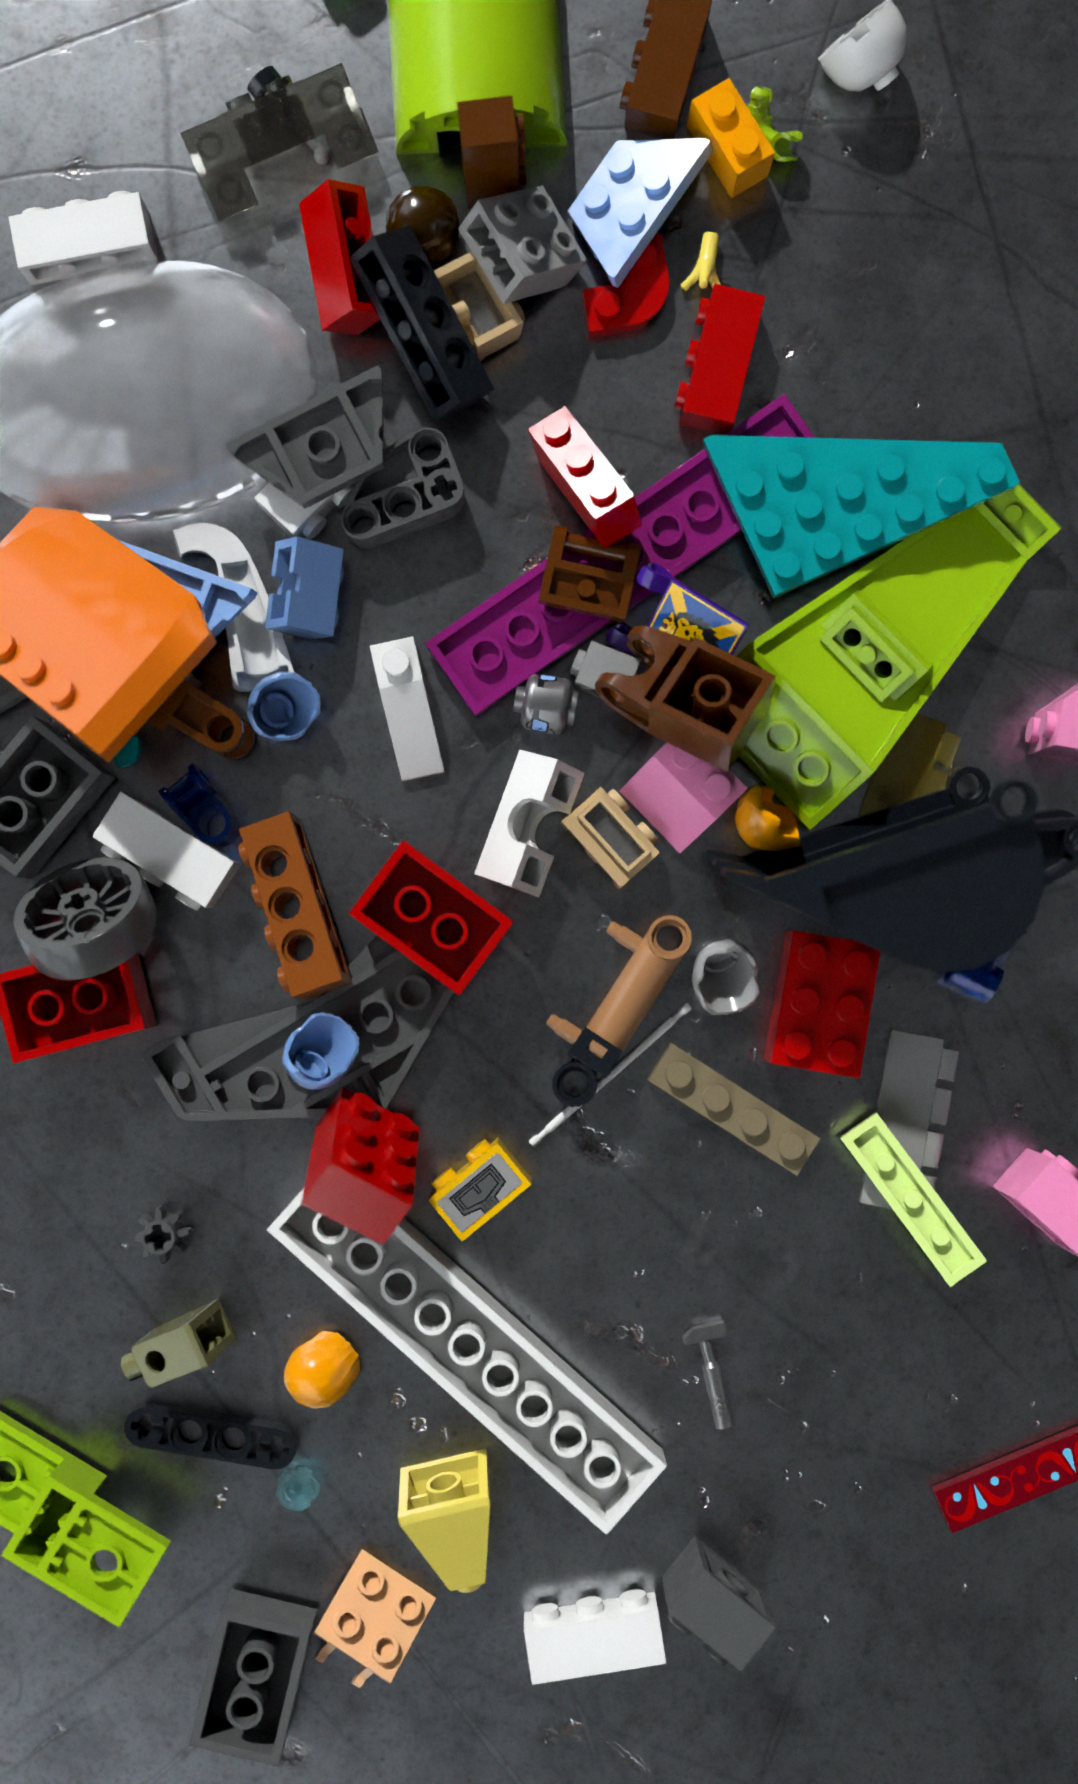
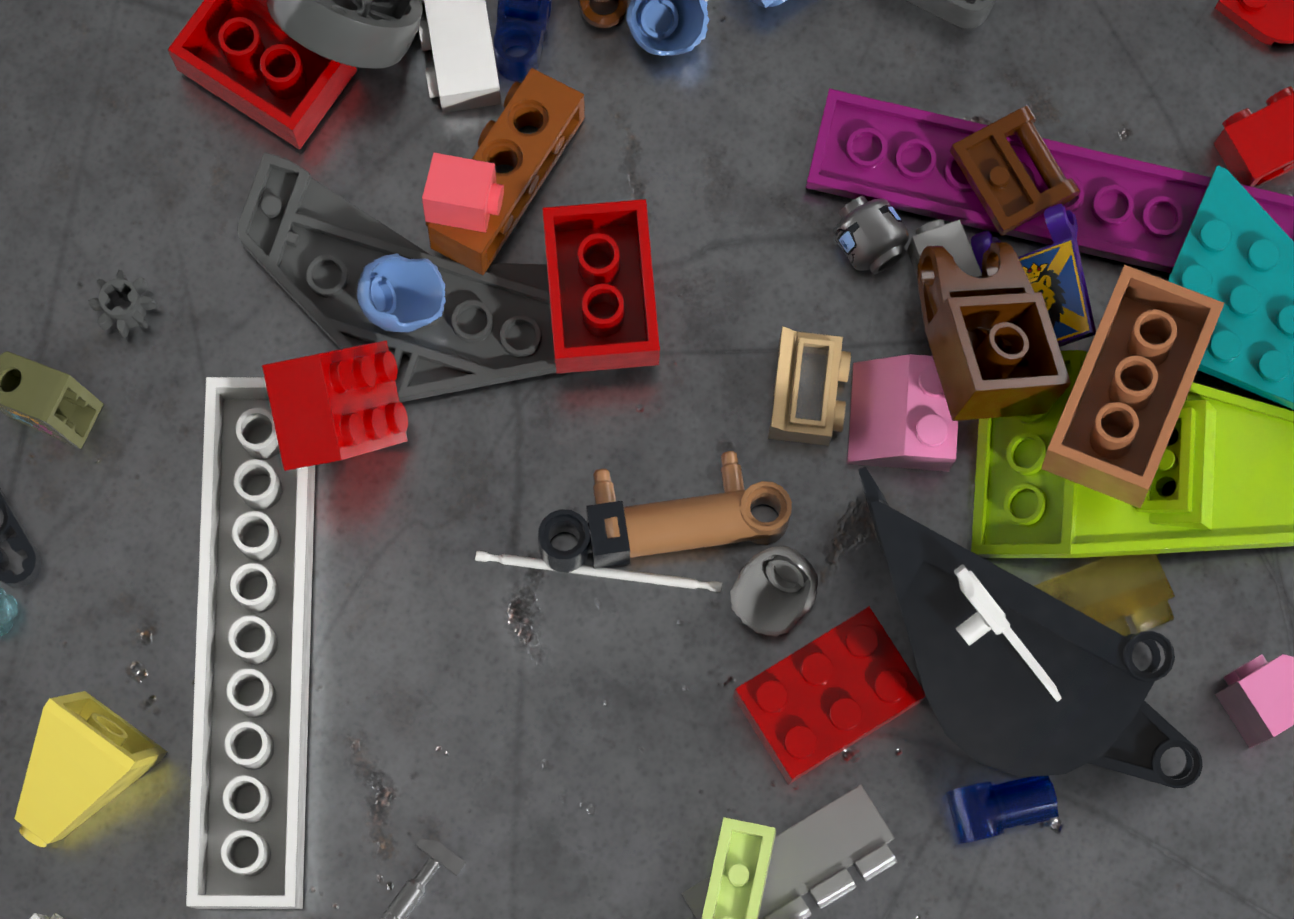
camera: 50 degrees right, 10 degrees down
light orange hair [284,1331,361,1409] -> none
white slope [370,636,445,782] -> none
brick [428,1138,532,1242] -> none
white arch [474,750,584,898] -> none
brick [528,406,642,549] -> none
dark tan plate [647,1042,821,1176] -> none
light orange hair [735,785,801,852] -> none
none -> coral brick [422,152,504,233]
none -> white piece [954,564,1062,702]
none -> nougat brick [1041,265,1224,509]

